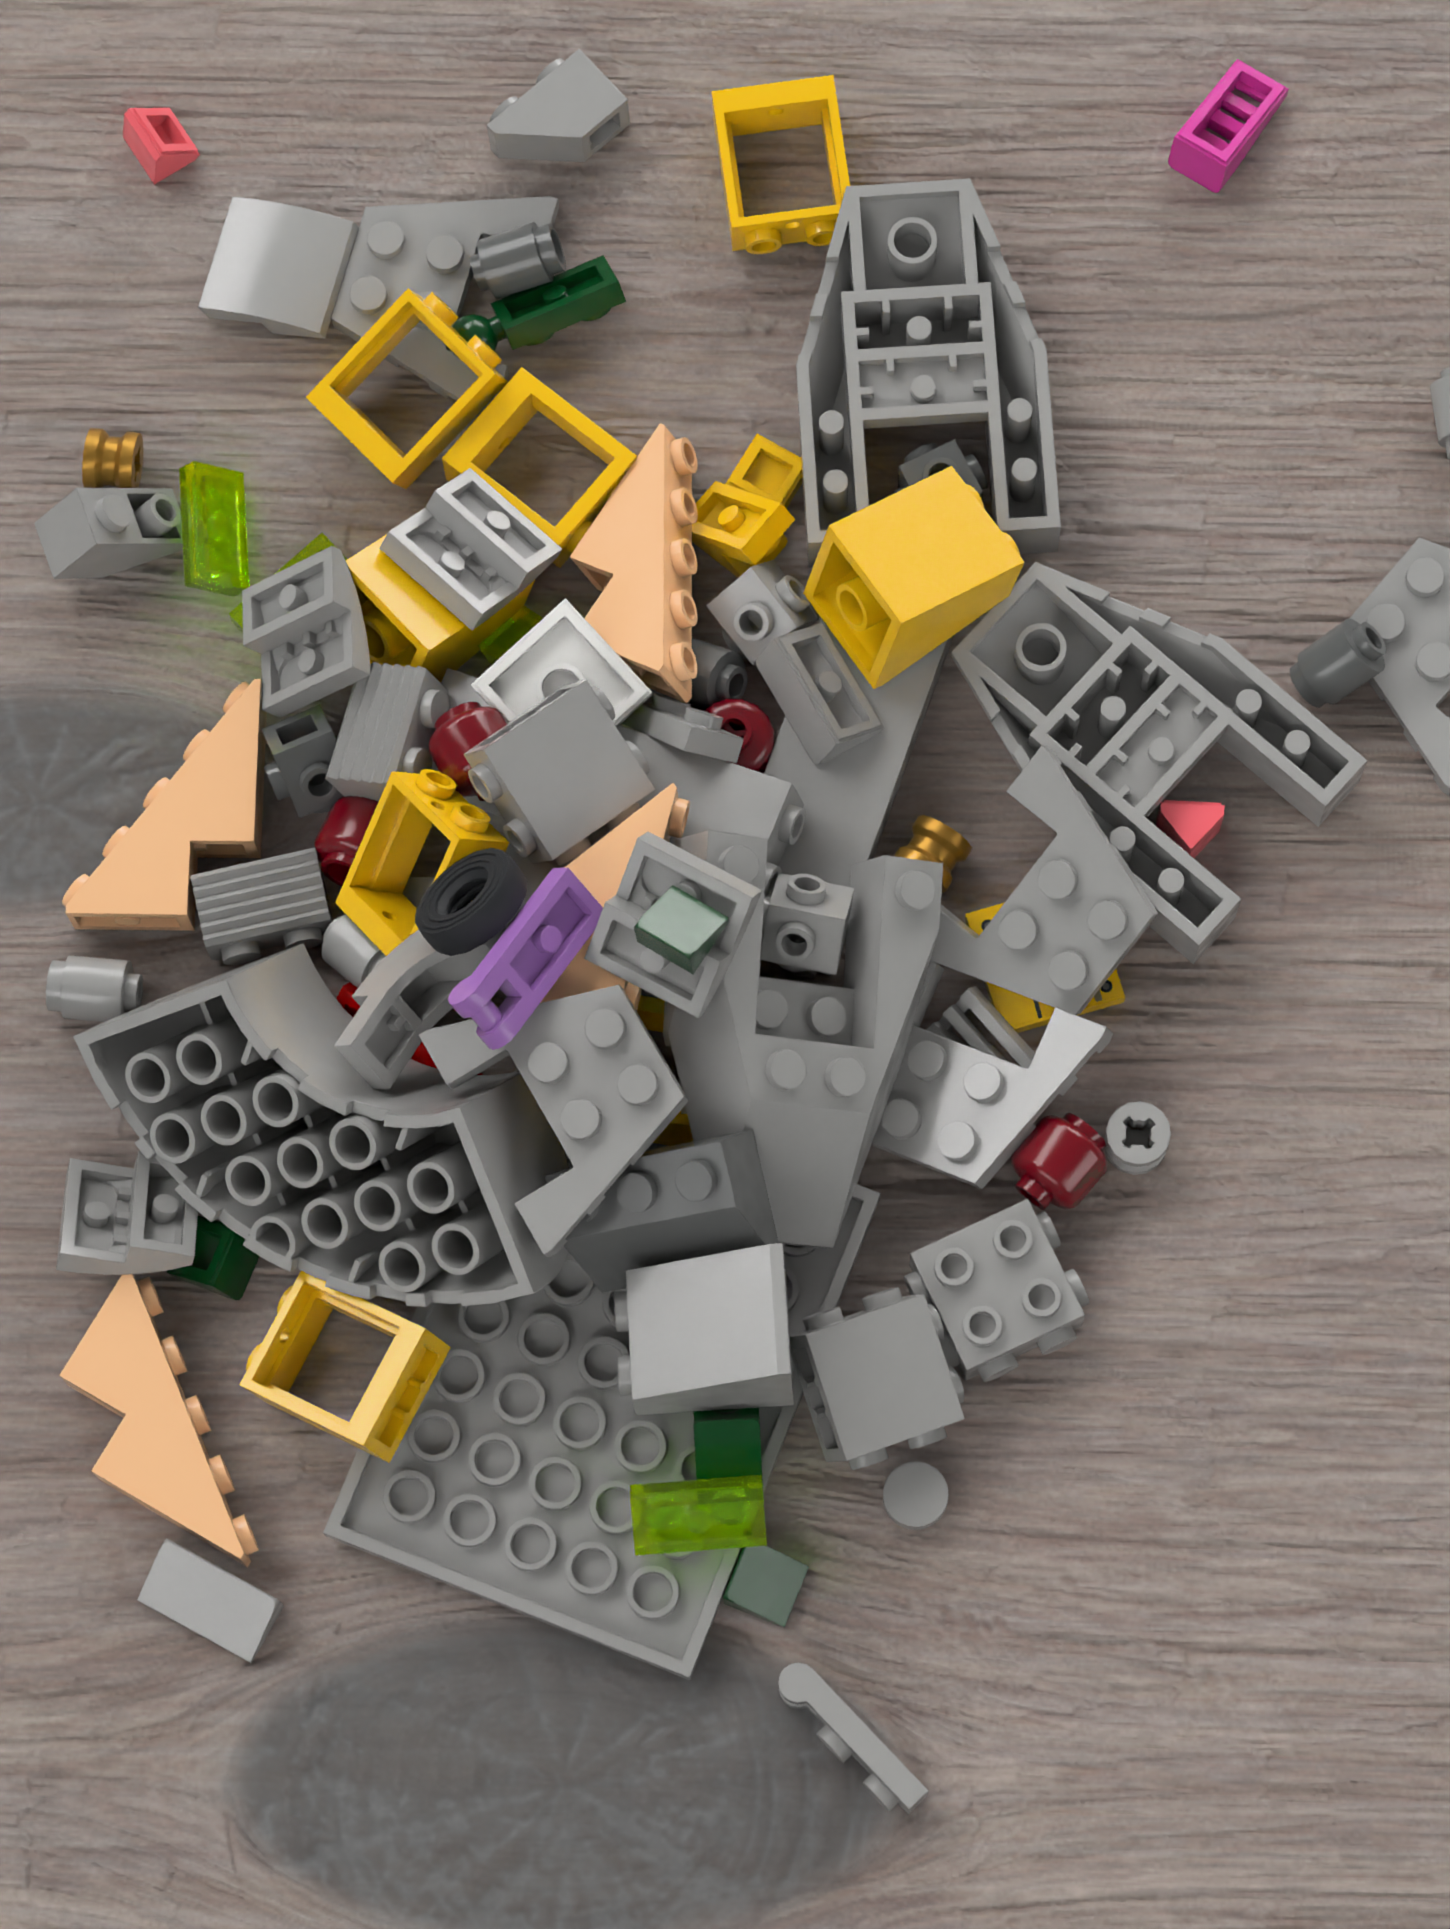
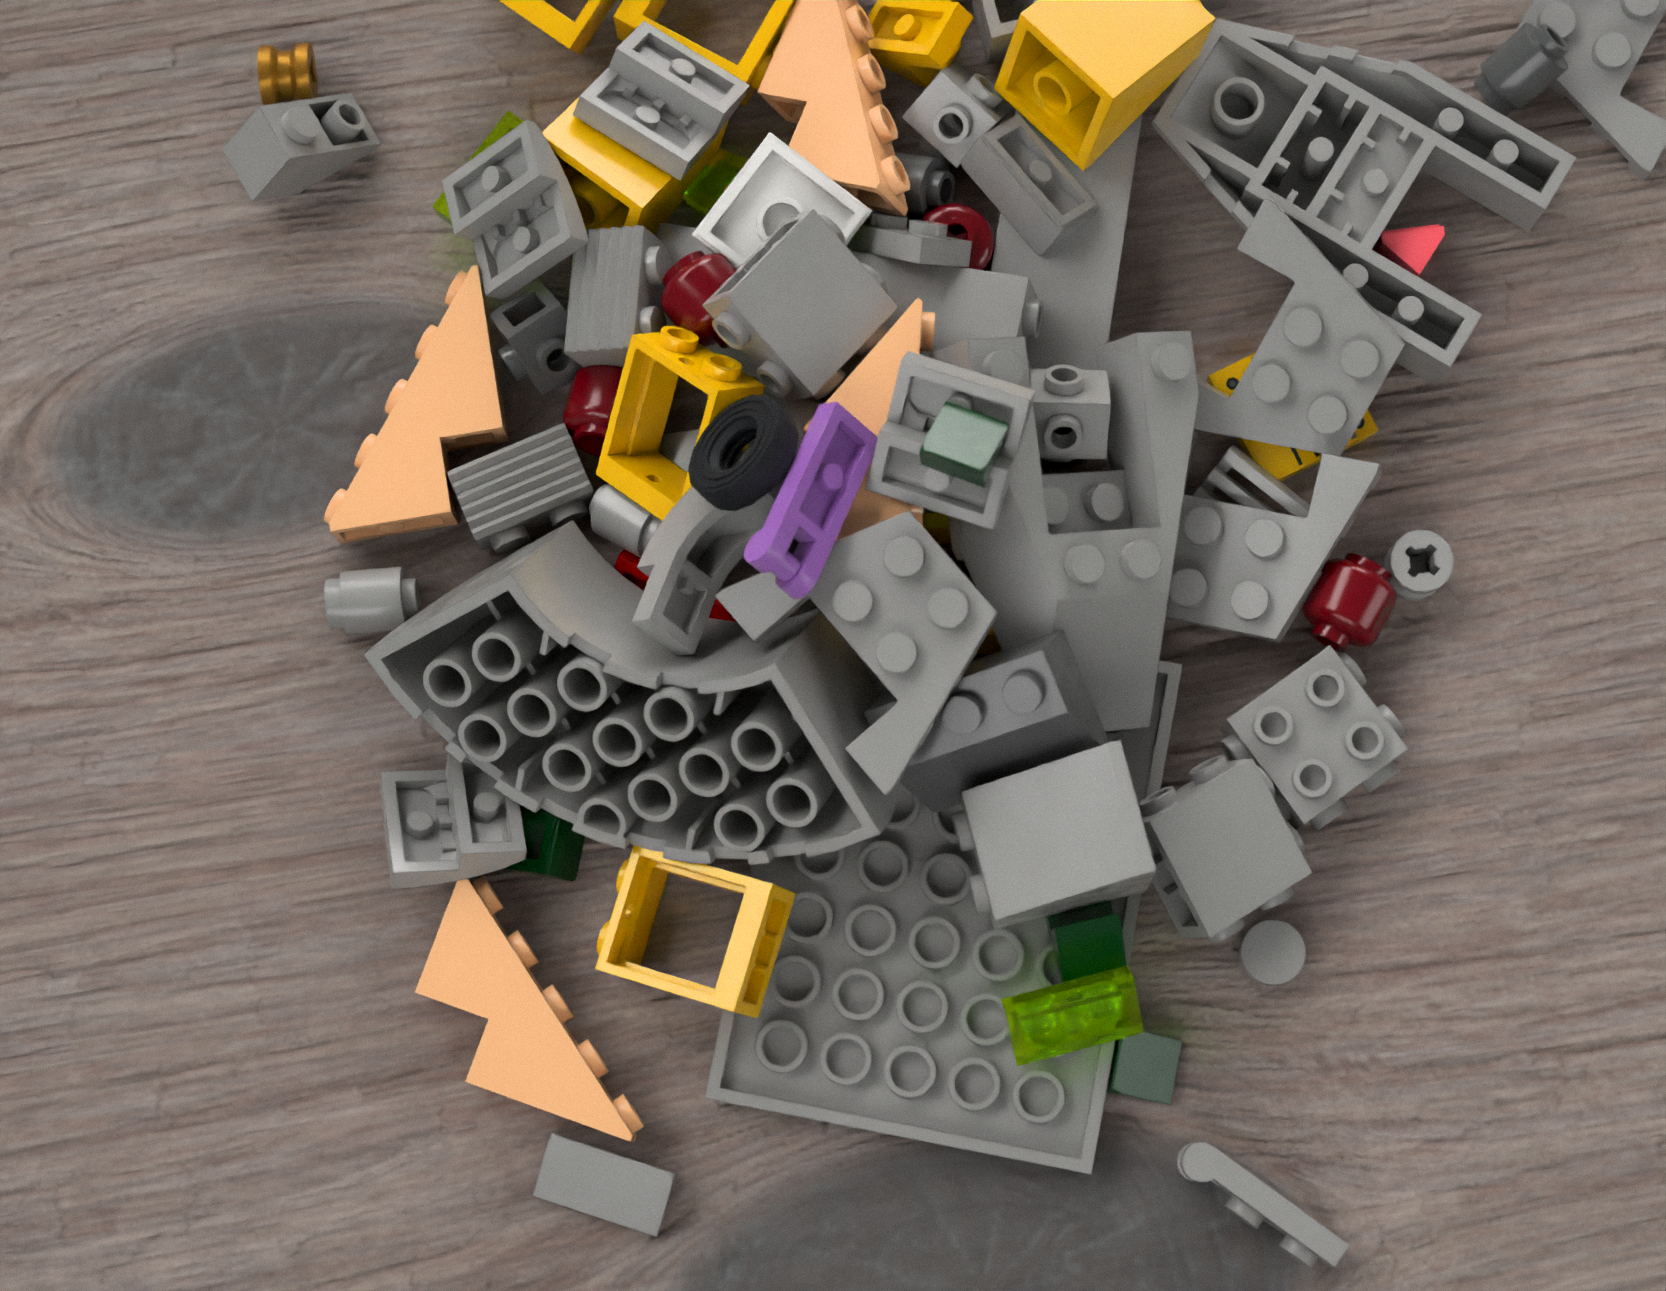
camera: 15 degrees left, 5 degrees up
clear neon green plate [179,461,250,597] -> none
pearl gold wheel [894,815,972,893] -> none

